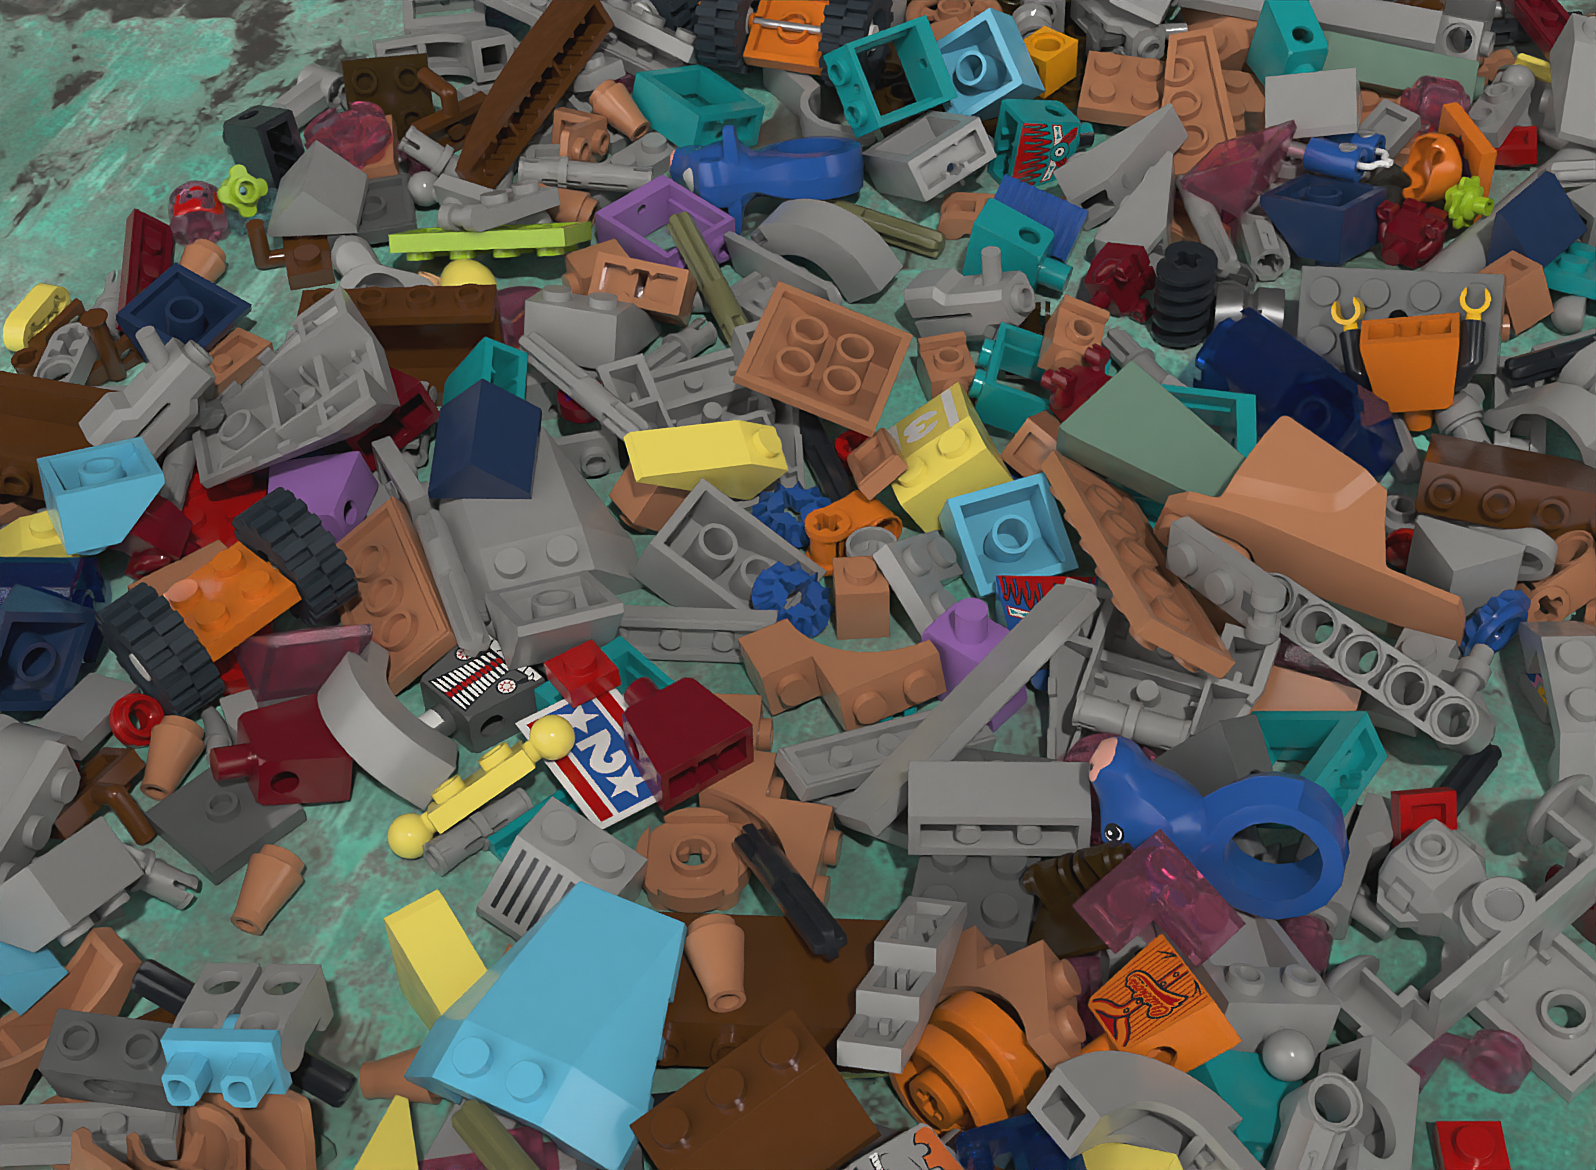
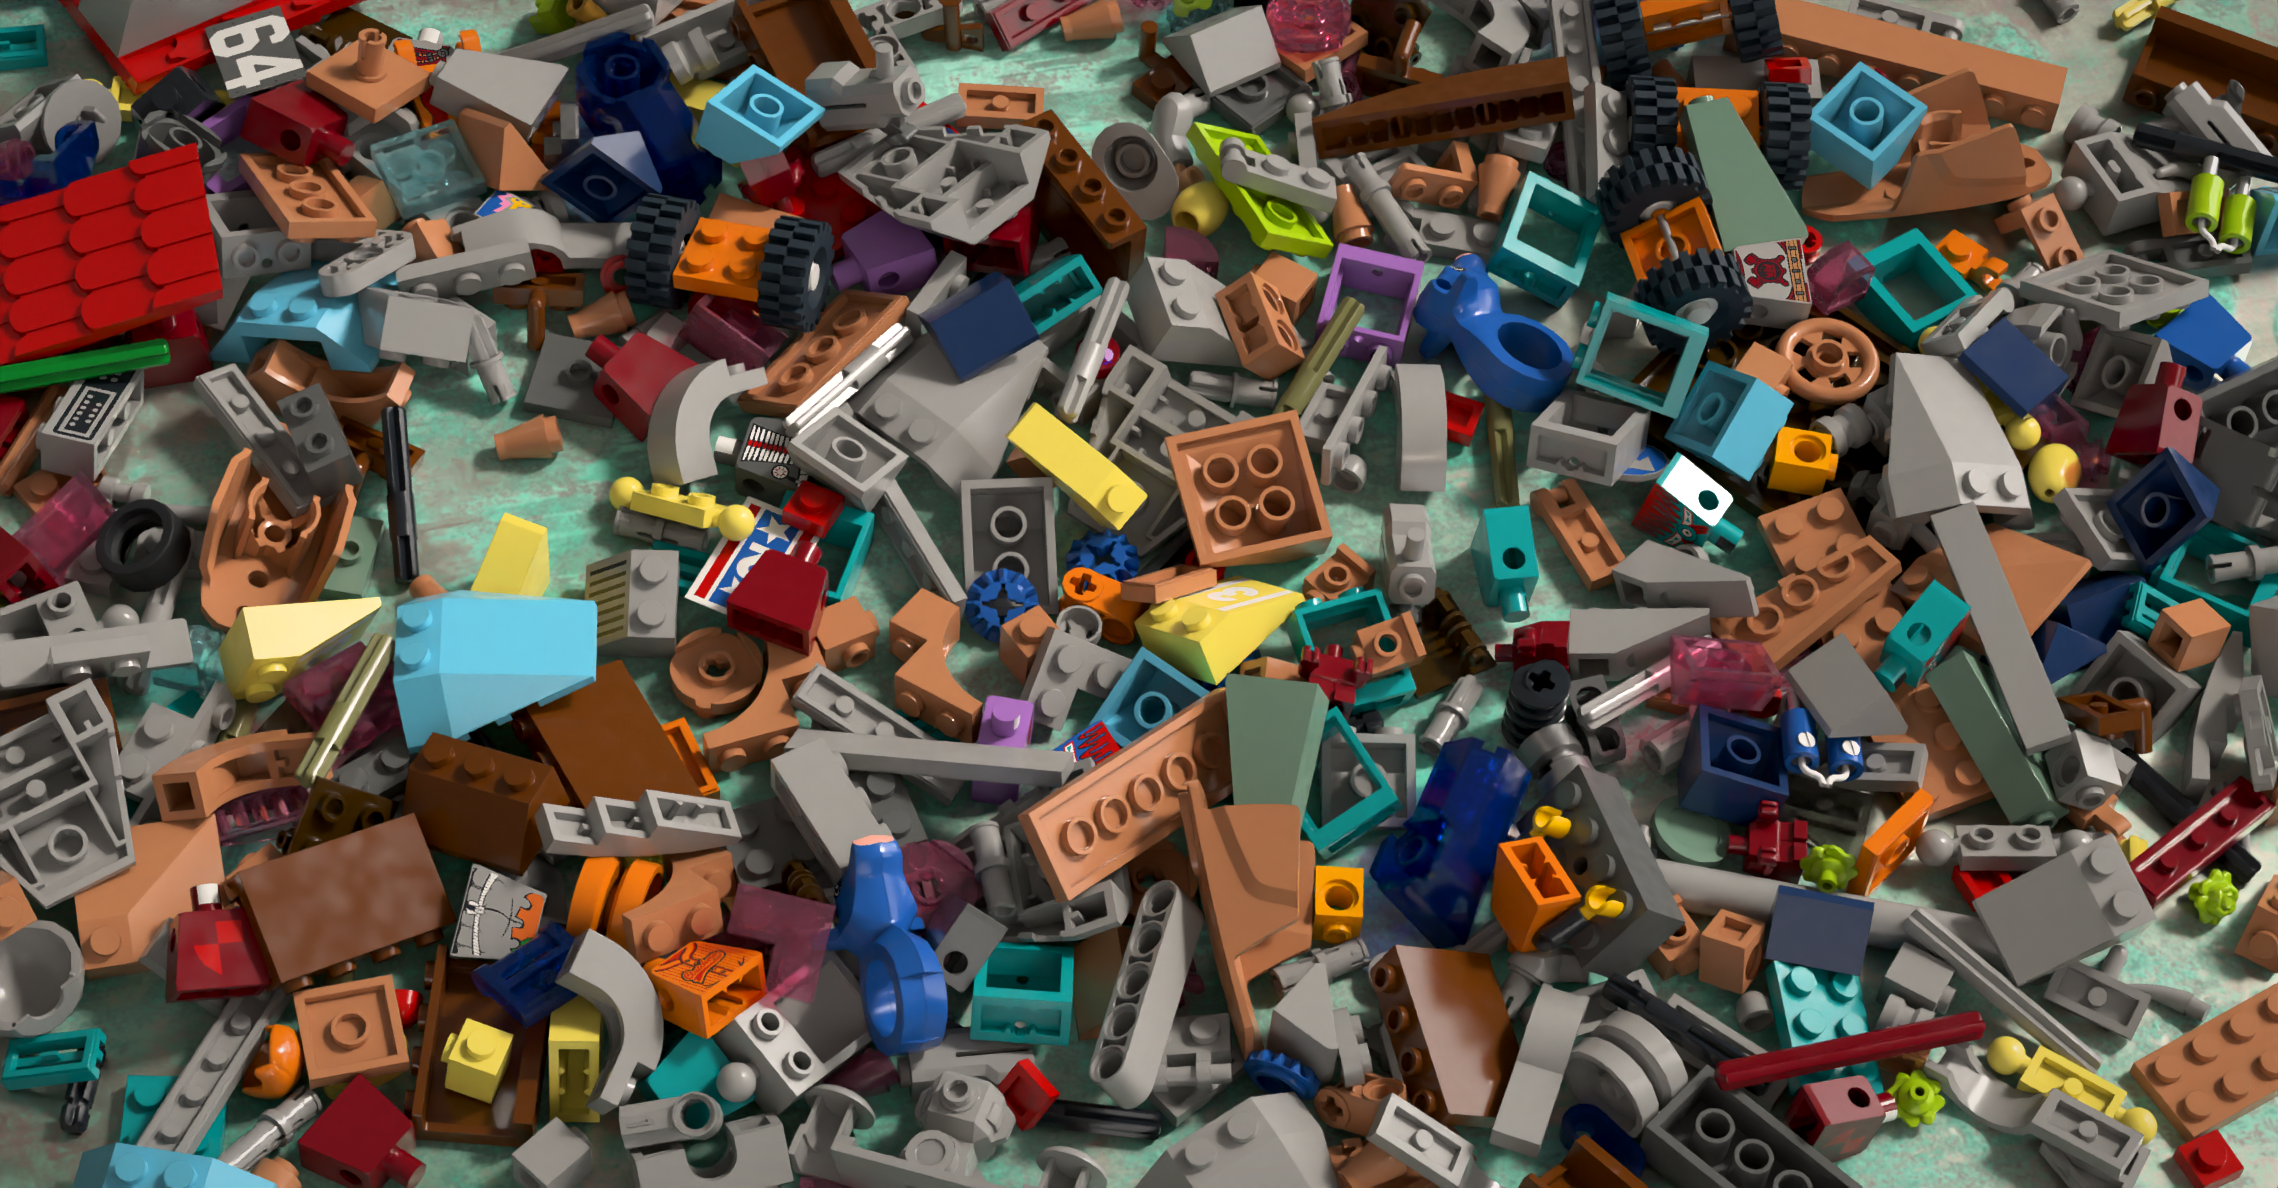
camera: 50 degrees right, 10 degrees up
dark blue slope [116,262,252,363] -> none
hips [160,963,334,1108] -> none
nougat cone [684,913,746,1013] -> none
black axle [734,823,847,960] -> none
blue brick [994,174,1089,264] -> none
light grey plate [1165,516,1287,644] -> none
red hinge [1385,528,1414,571] -> none
clear pink head [1400,75,1471,134] -> none
orange hair [1401,132,1462,203] -> none

